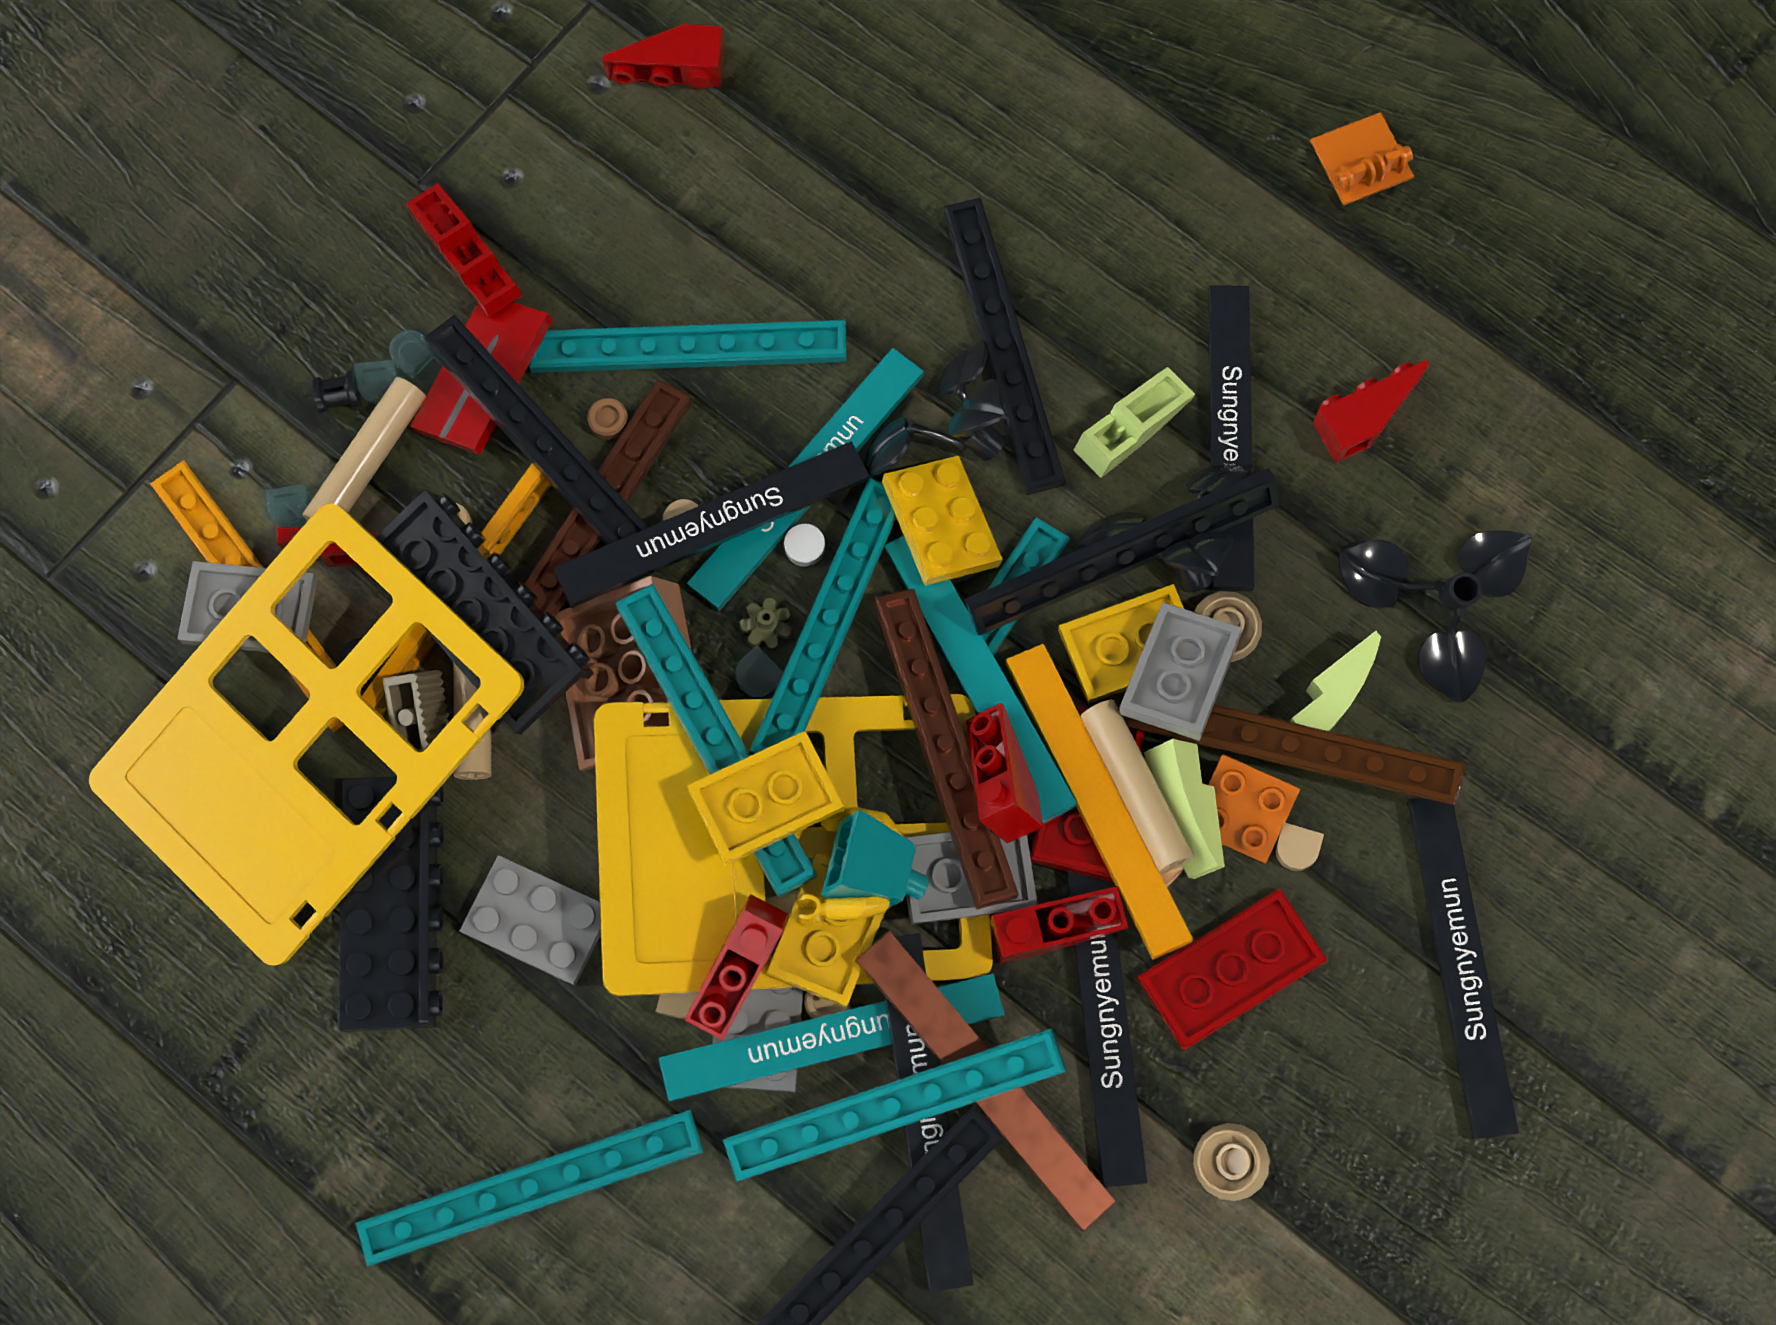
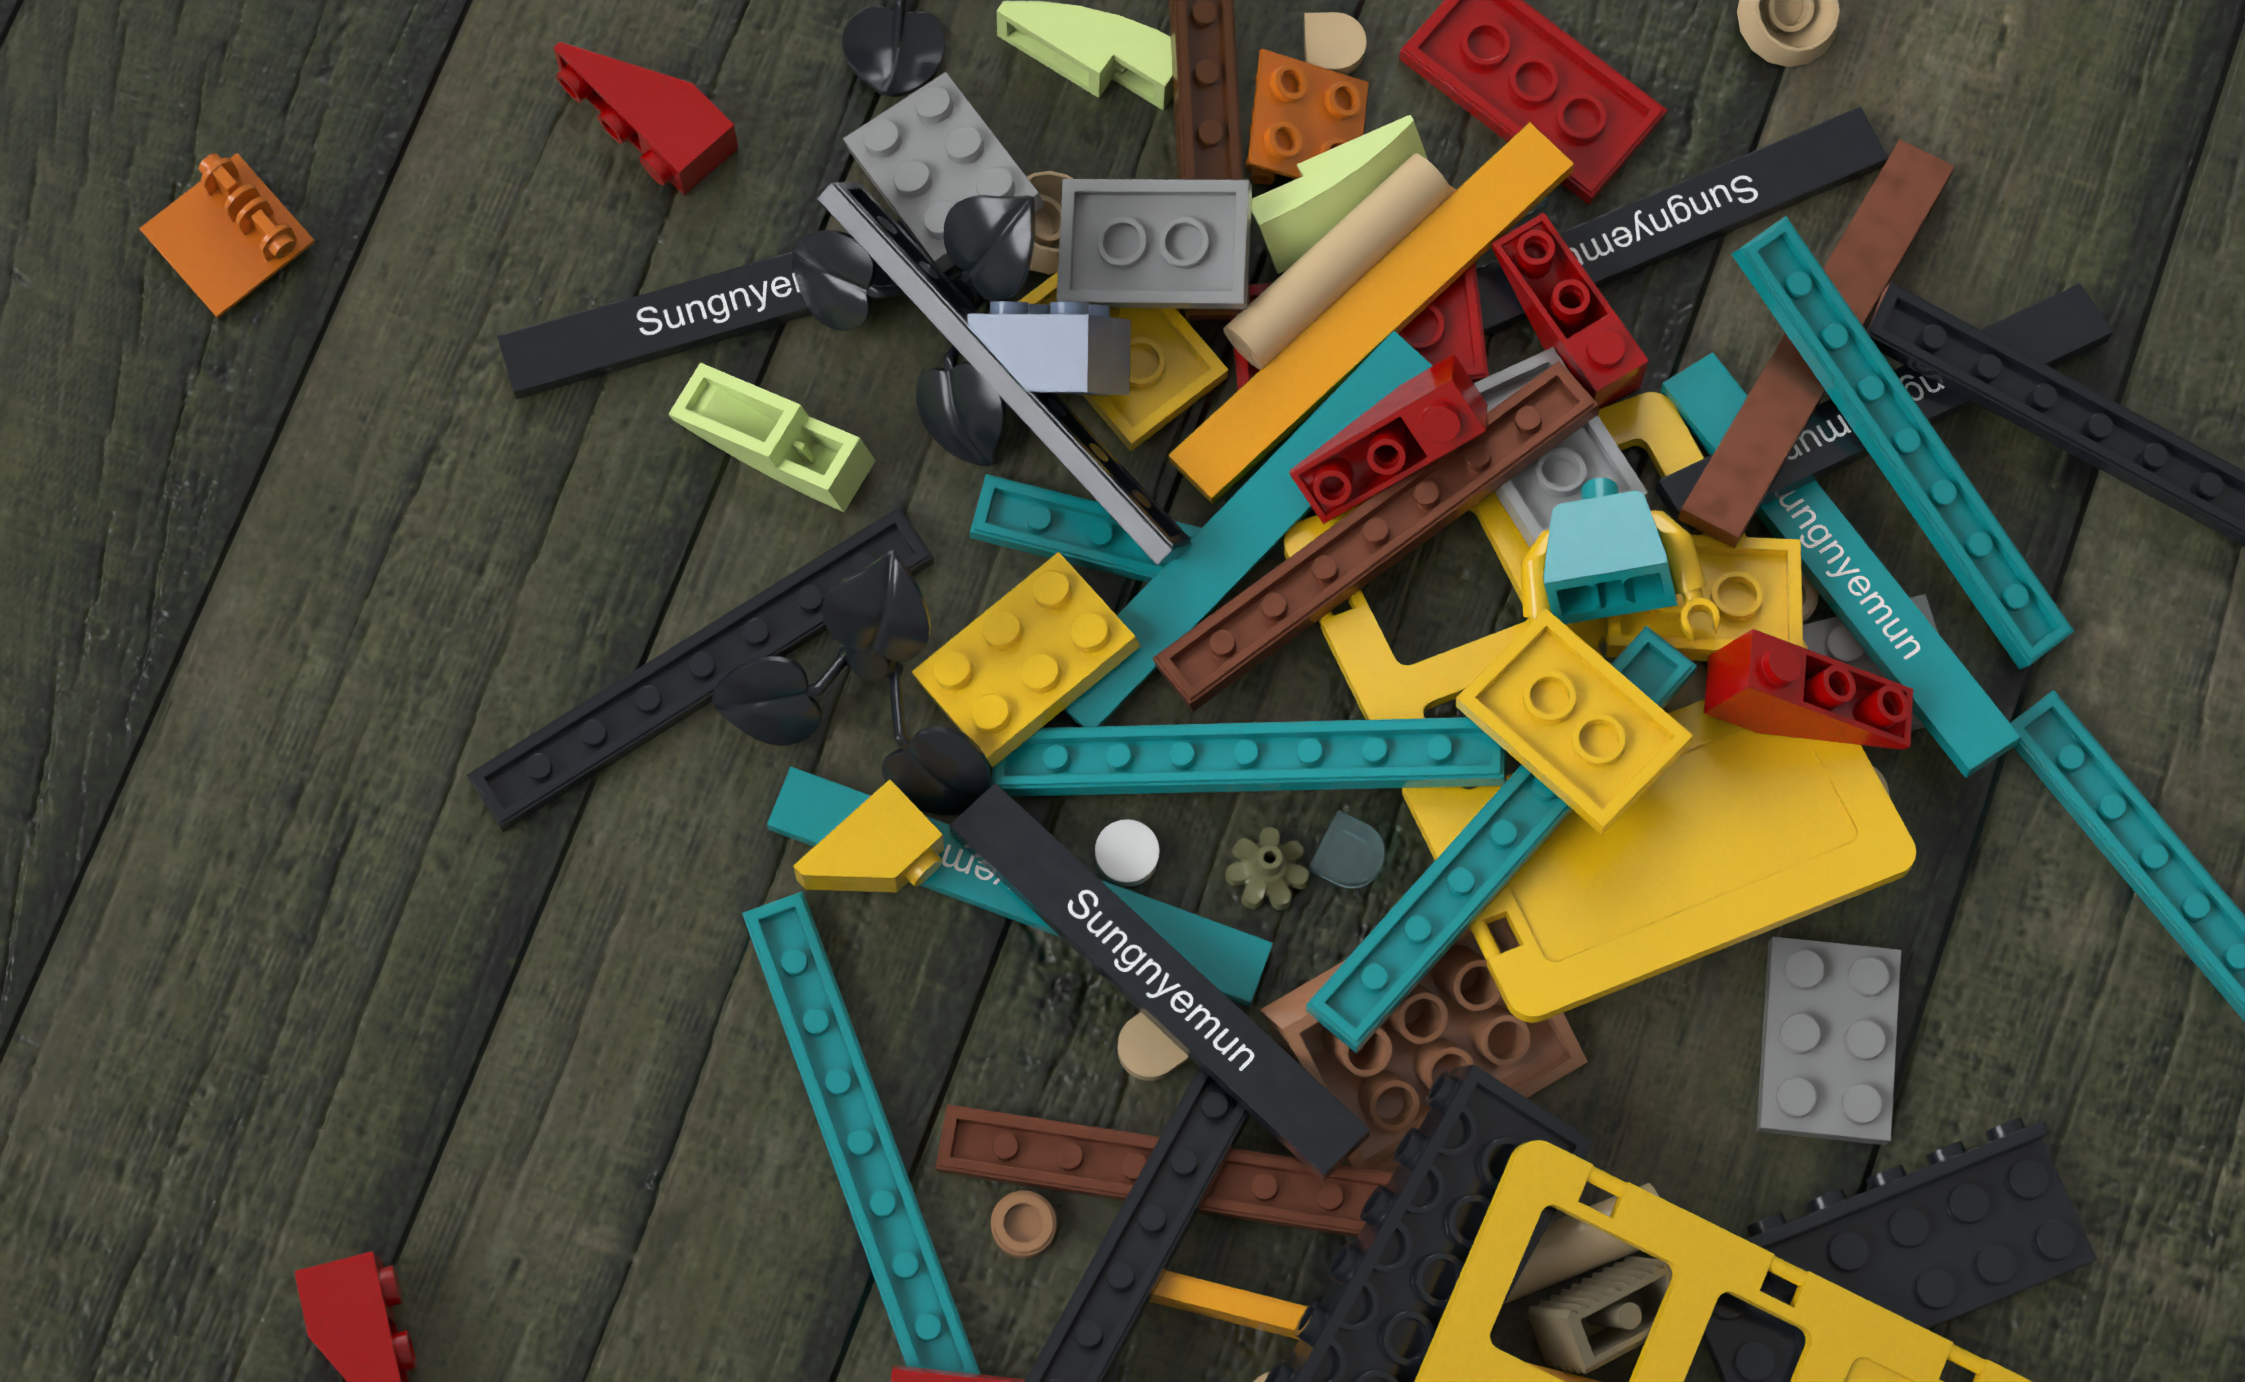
camera: 115 degrees left, 0 degrees up
none -> yellow slope [793,779,944,893]
none -> light grey plate [843,72,1044,272]
none -> slope [968,301,1131,395]

